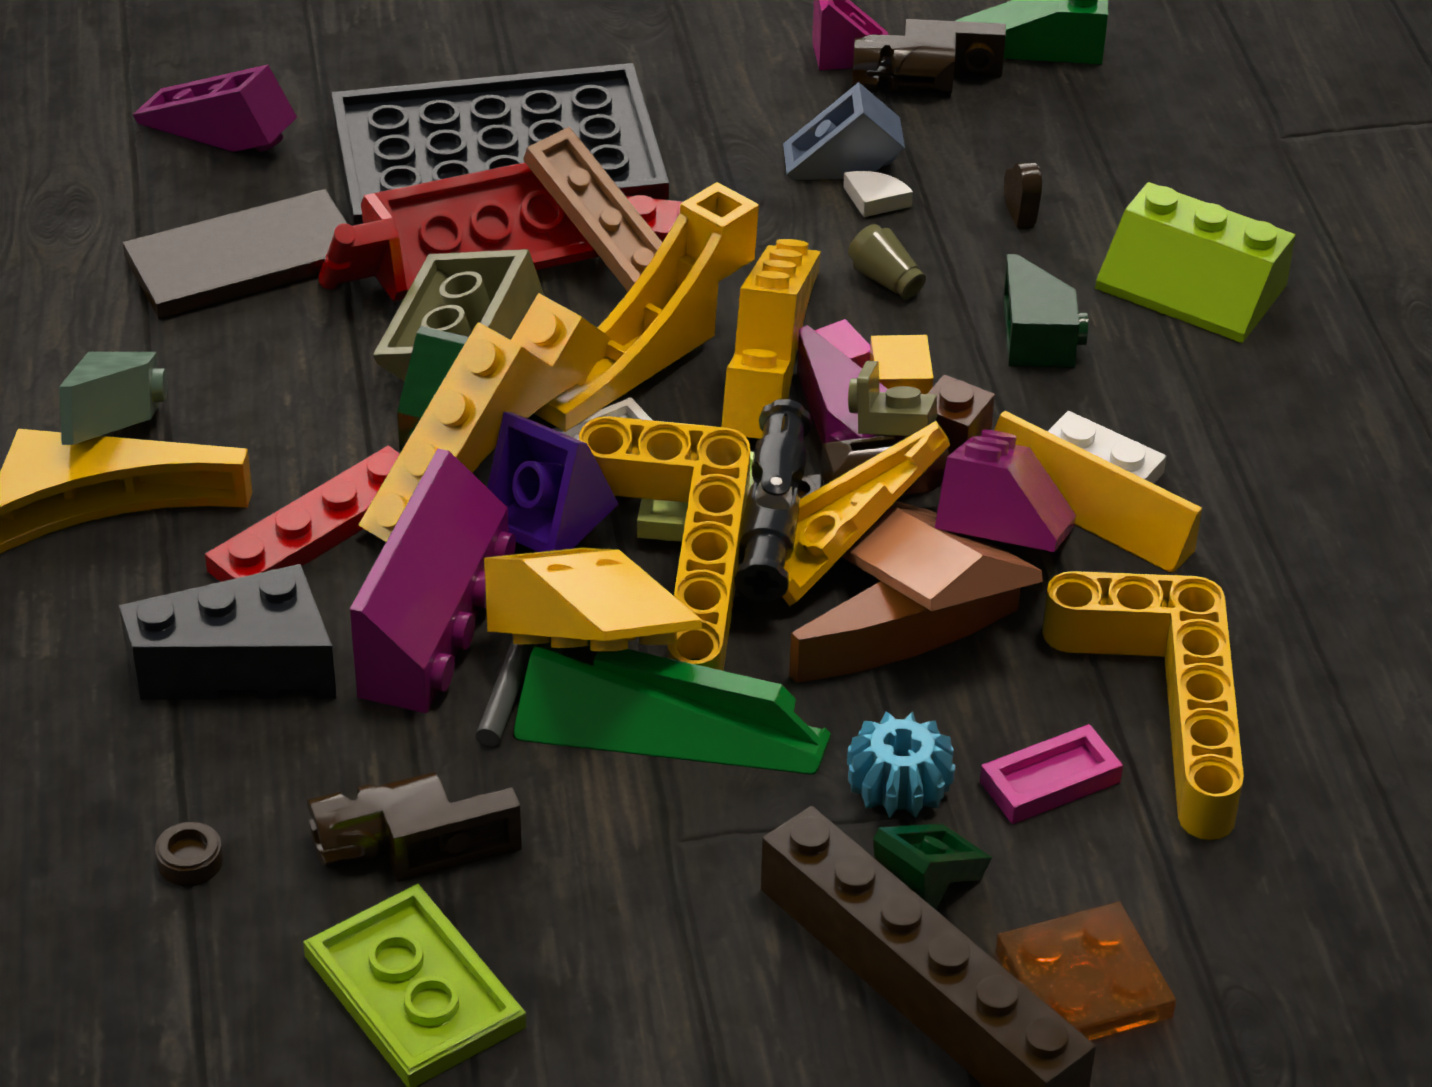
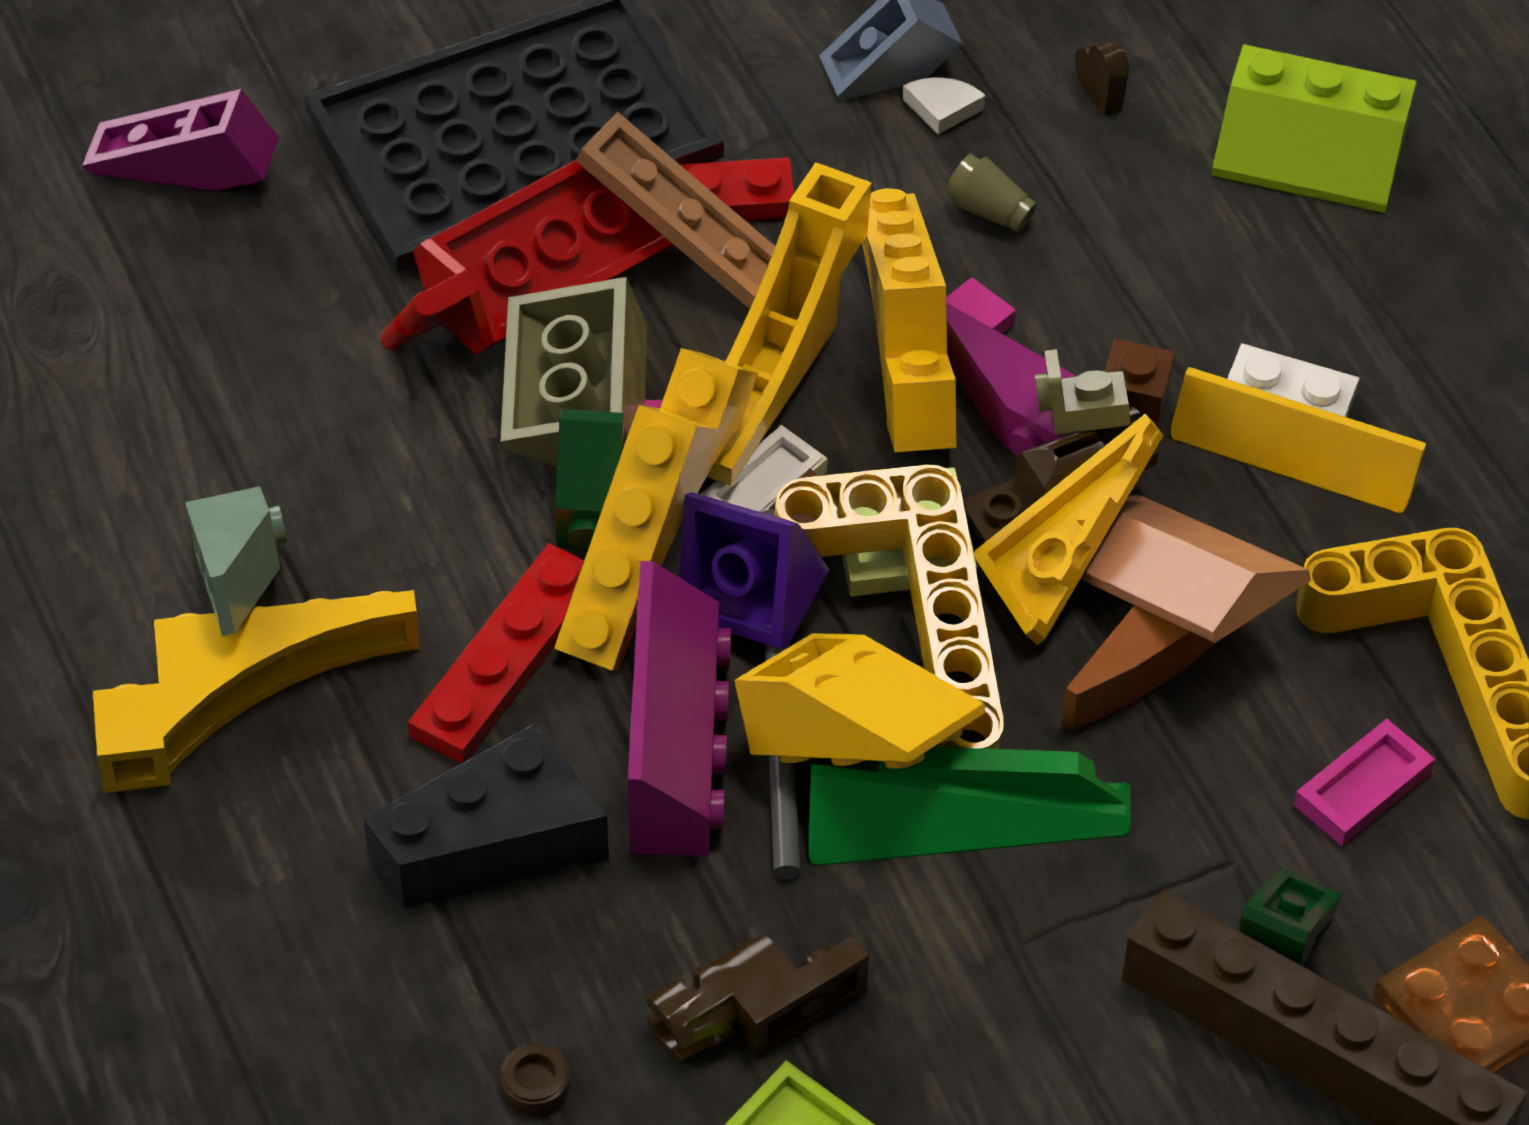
camera: 15 degrees left, 10 degrees up
tile [123,189,347,319] -> none
black piece [734,399,811,602] -> none
medium azure gear [847,712,955,818] -> none
yellow brick [869,335,933,394] -> none
magenta slope [935,430,1076,552] -> none
slope [1003,254,1088,368] -> none

